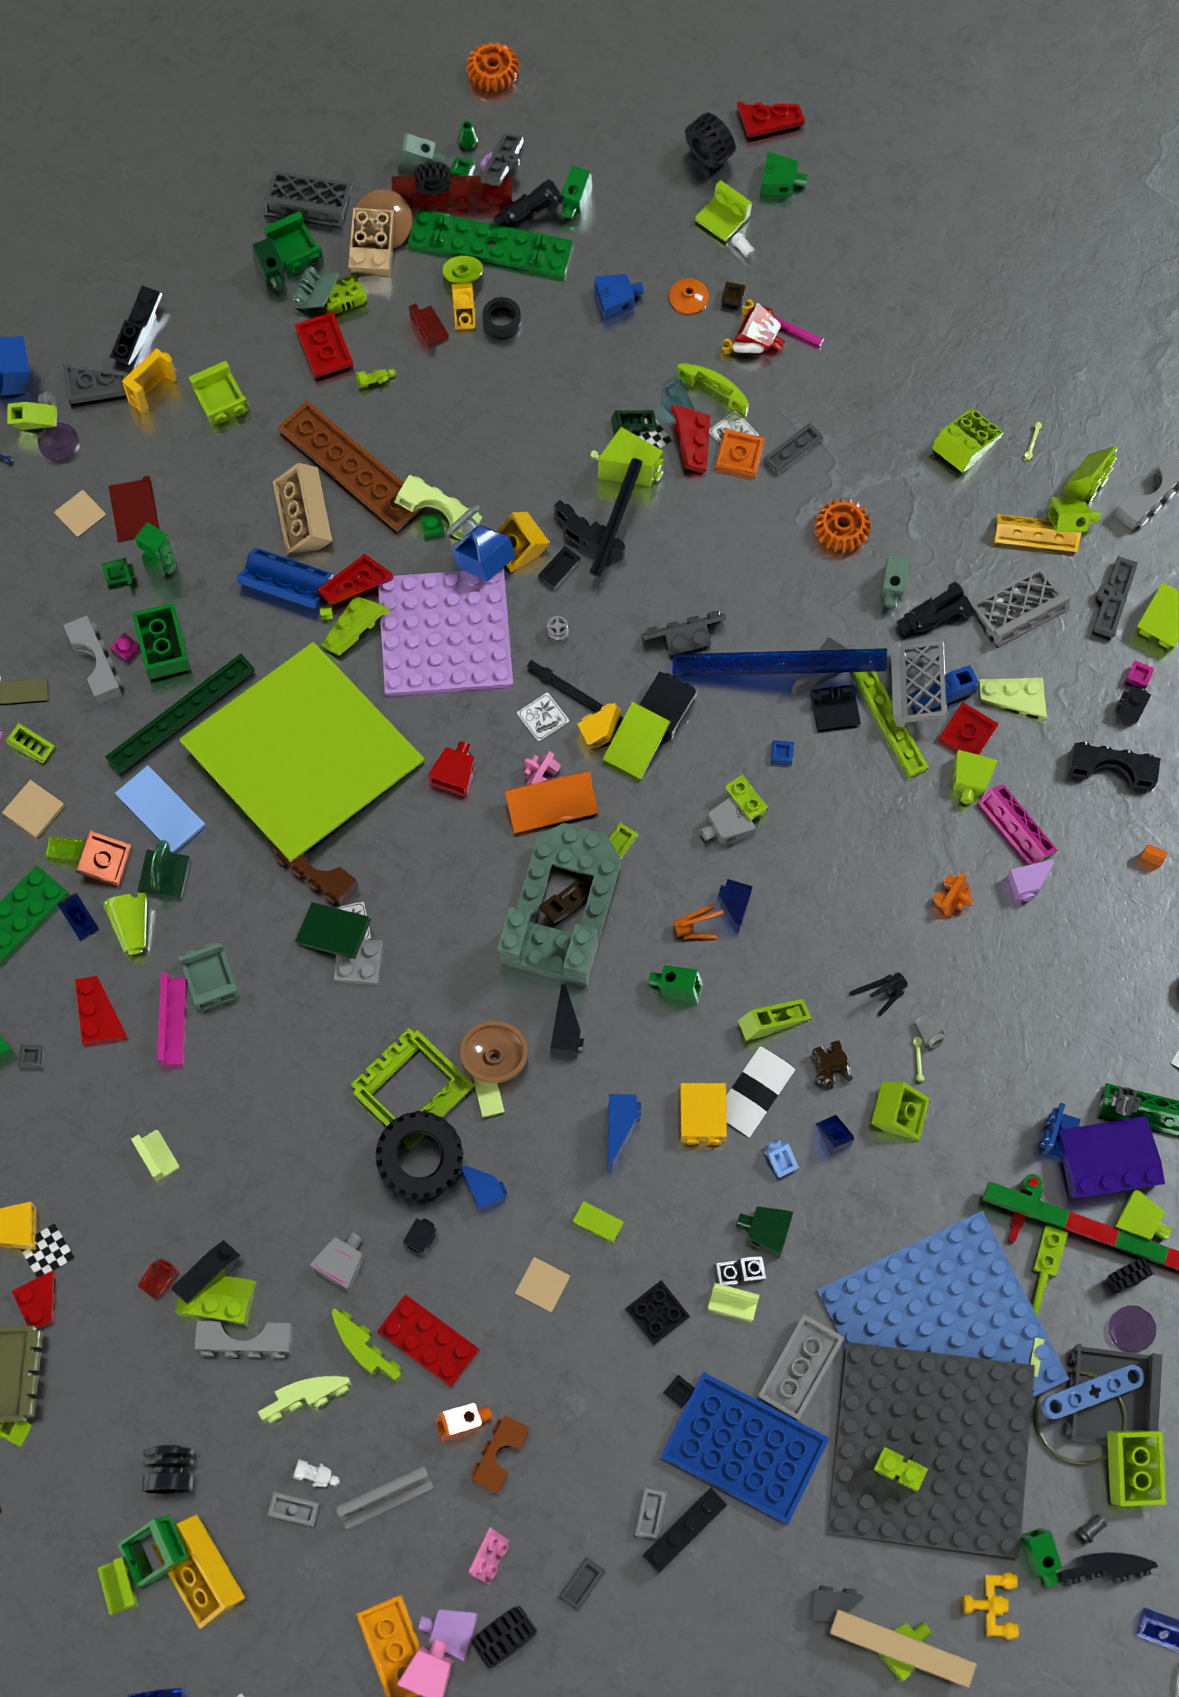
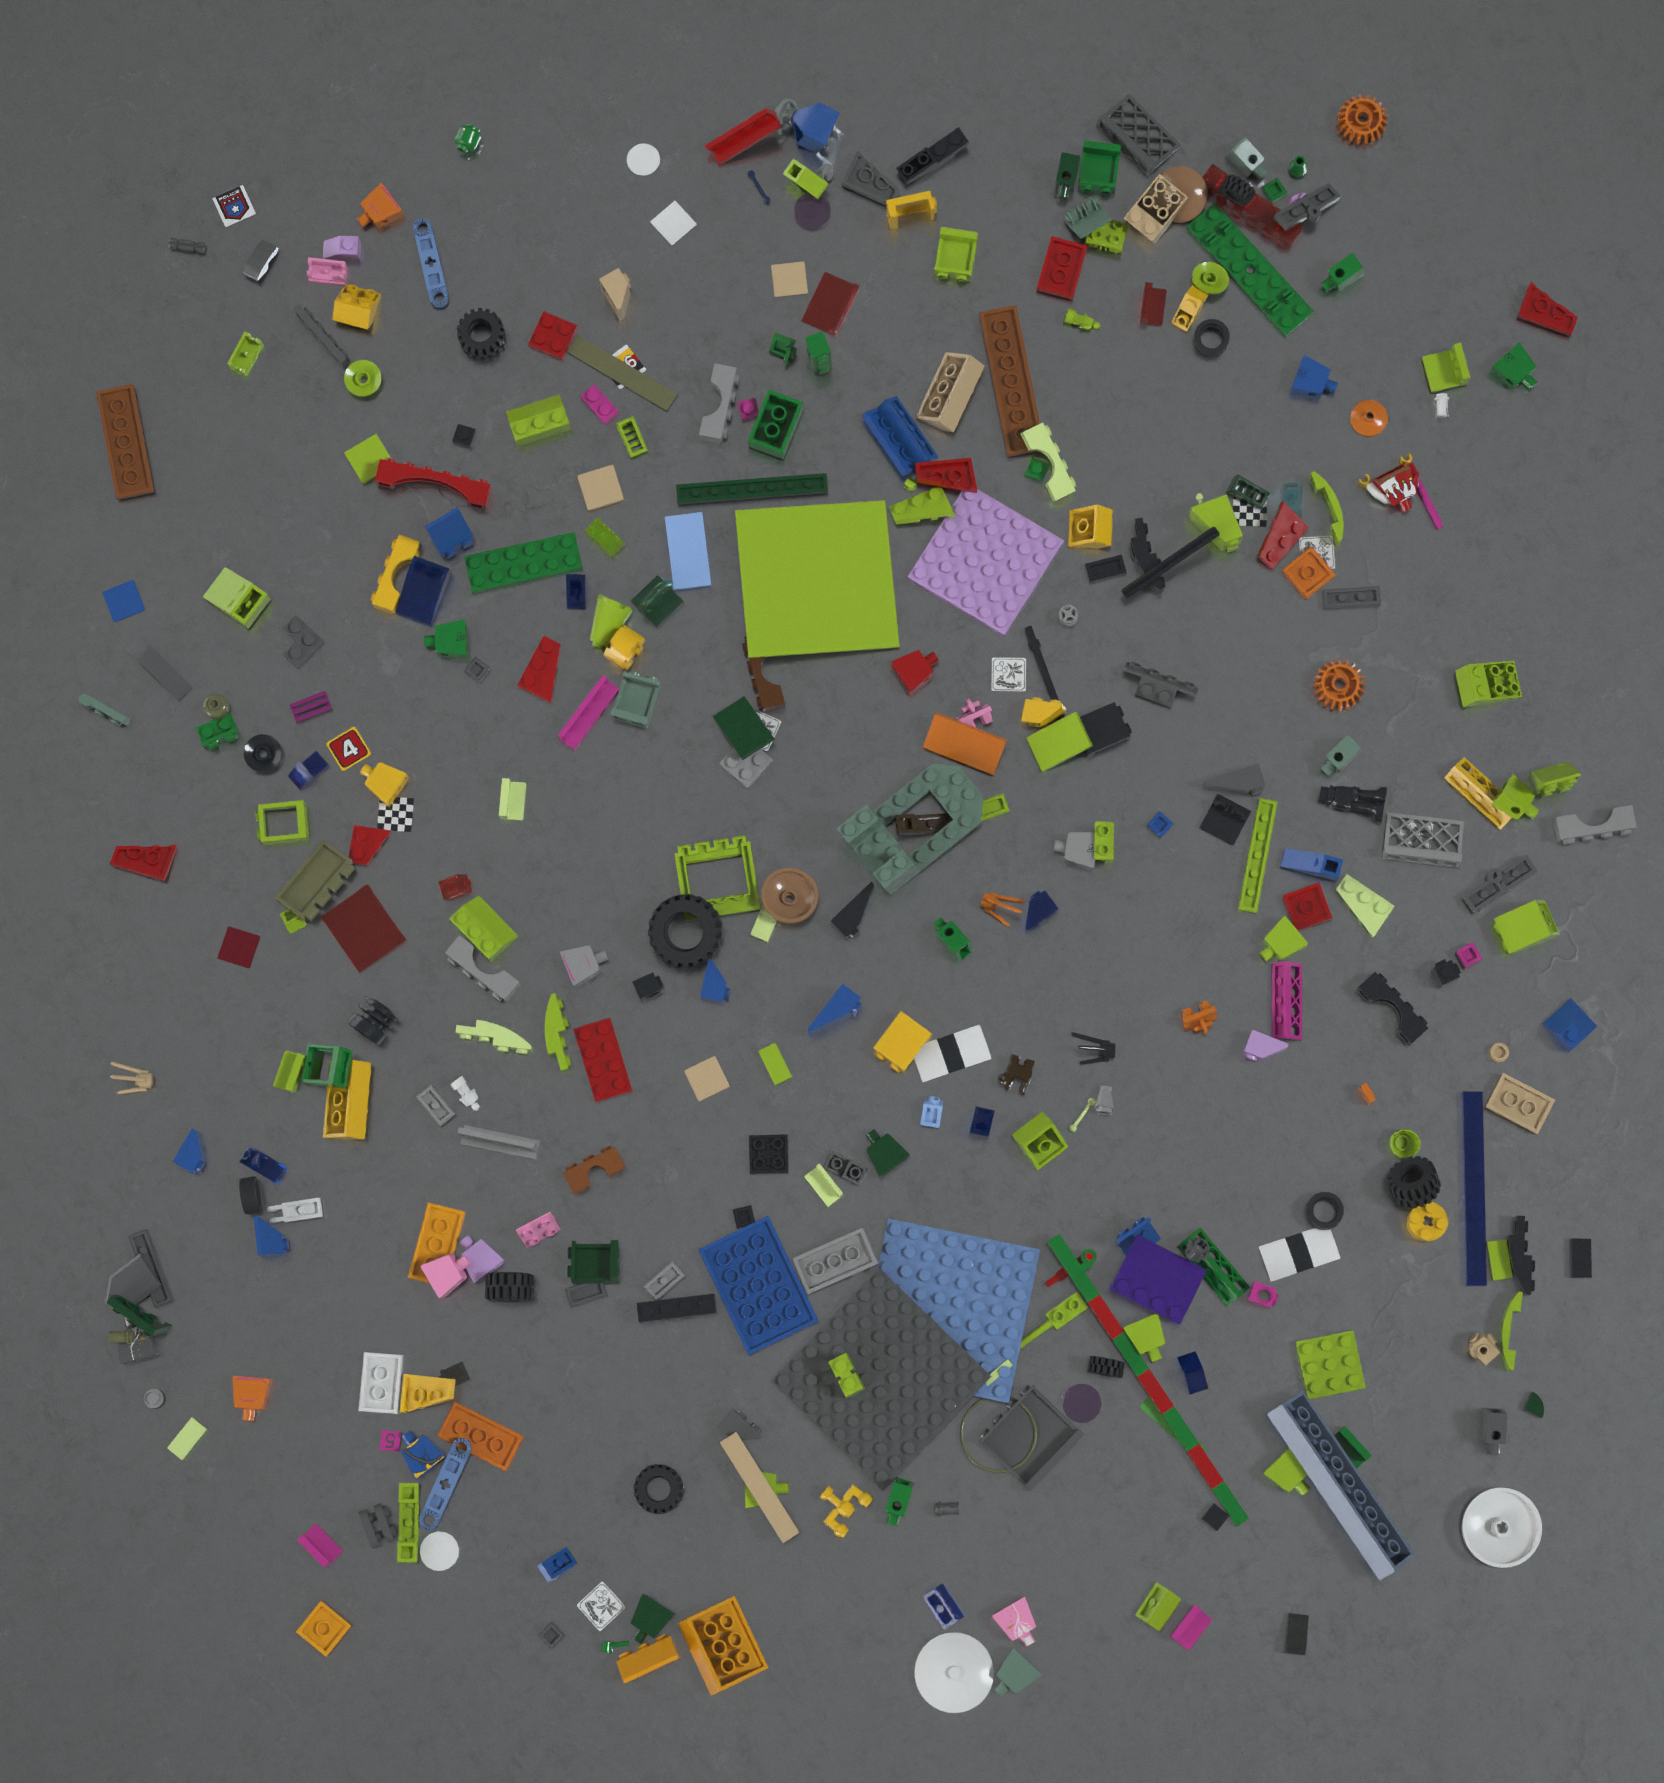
camera: 45 degrees right, 10 degrees up
tile [75,831,131,887] -> none
black slope [171,1240,240,1304] -> none
torso [435,1403,492,1443] -> none
blue piece [446,504,516,581] -> none
black piece [493,179,563,225] -> none
clear blue plate [672,648,888,677] -> none
black tyre [685,112,736,169] -> none
dark brown plate [721,281,746,307] -> none
lime slope [738,999,812,1041] -> none
light grey fence [891,640,947,728] -> none
yellowish green hinge [1024,422,1042,461] -> none
medium blue piece [1041,1365,1144,1419] -> none
black slope [1056,1552,1158,1586] -> none
lime slope [1107,1430,1166,1506] -> none
none -> clear red piece [321,884,406,973]
none -> dark green panel [567,1240,620,1284]
none -> yellow brick [604,625,646,670]

